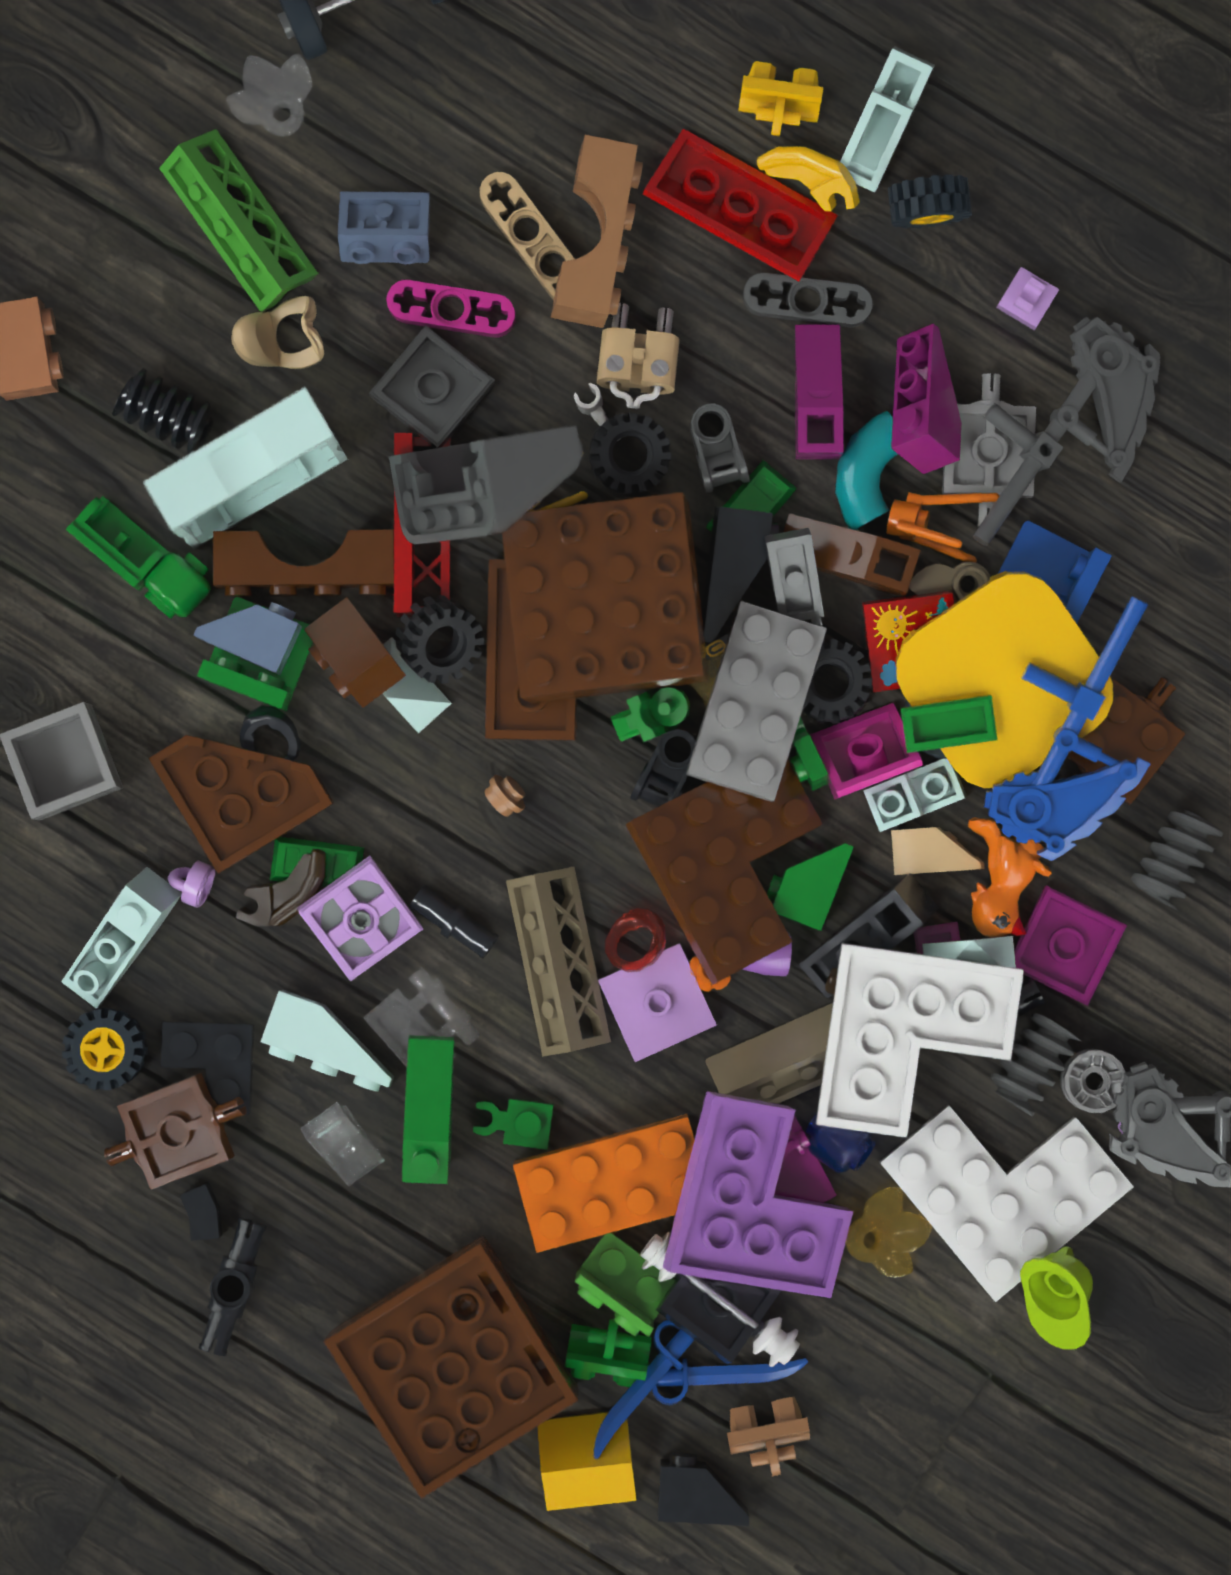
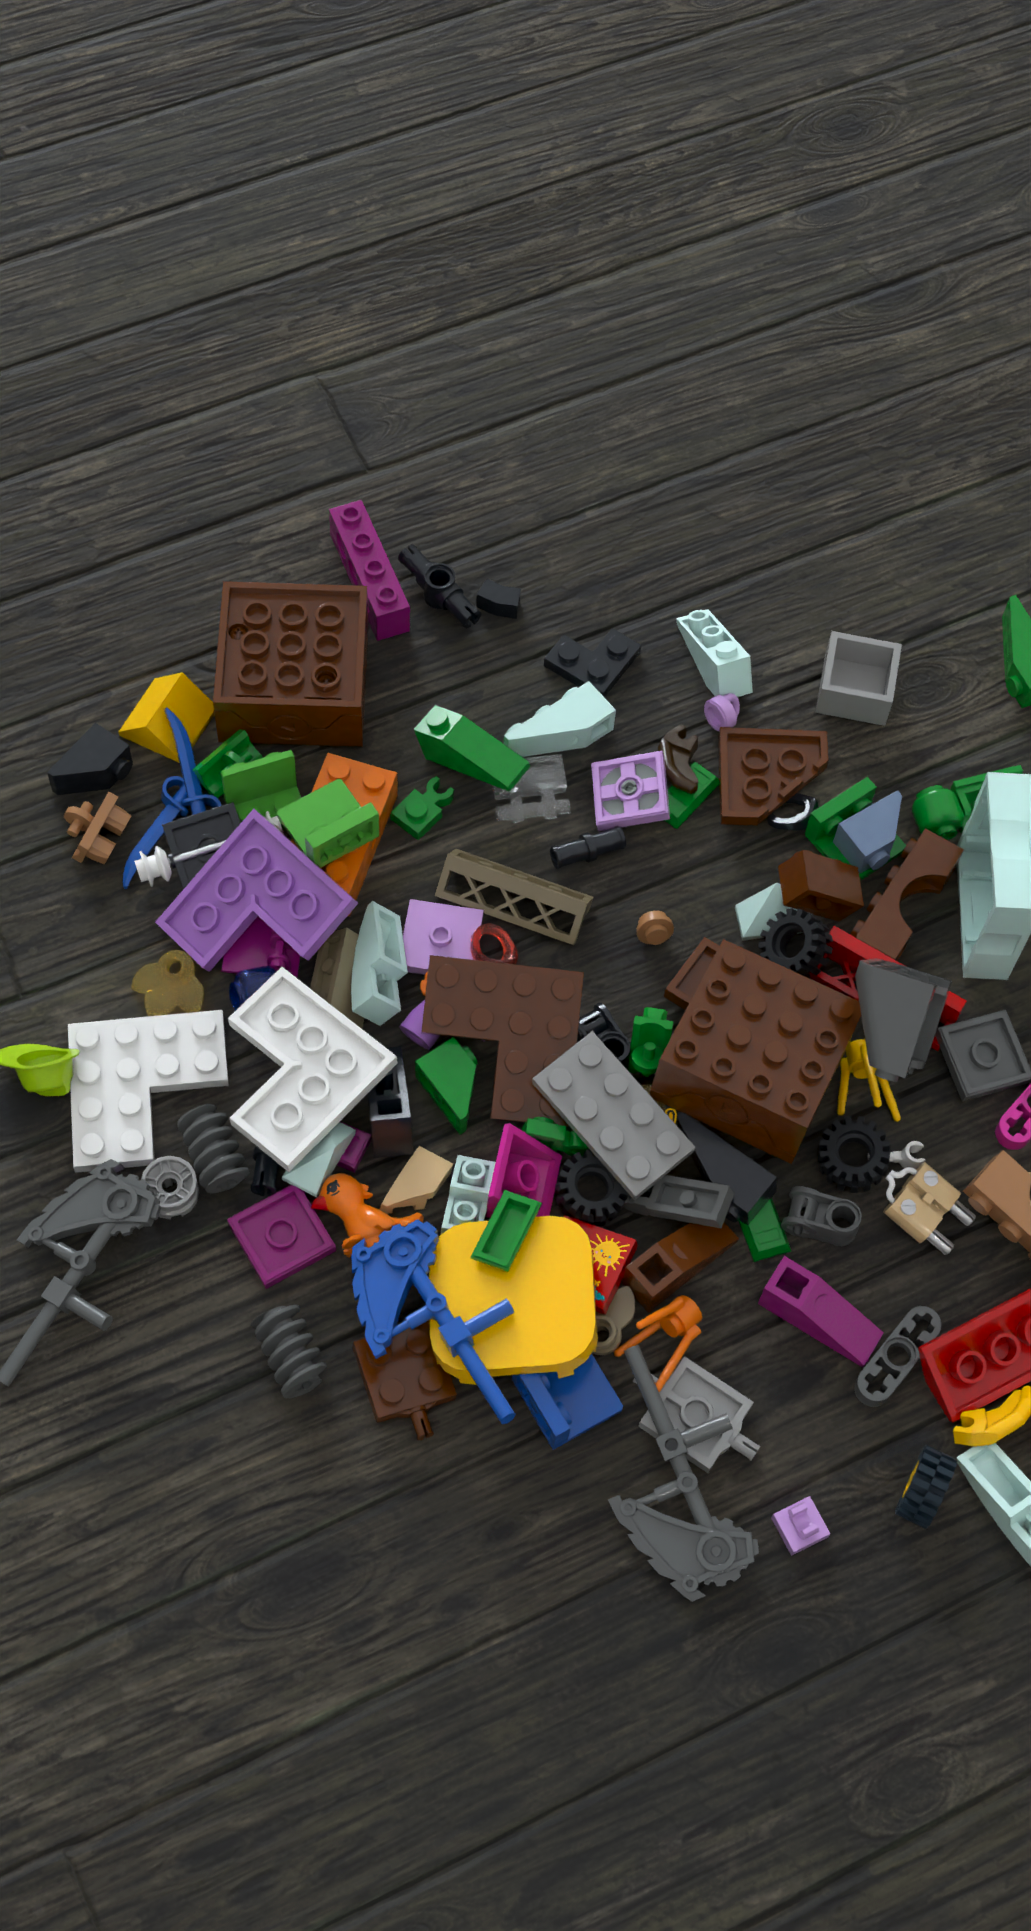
camera: 115 degrees right, 25 degrees down
black wheel [62,1008,148,1090] -> none
reddish brown plate [104,1073,247,1190] -> none
clear slope [300,1102,385,1187] -> none
teal cylinder [835,411,899,530] -> none
magenta slope [891,323,962,474] -> none
none -> bright green bracket [277,779,379,868]
none -> magenta brick [329,500,410,641]
none -> light aqua slope [351,901,408,1026]

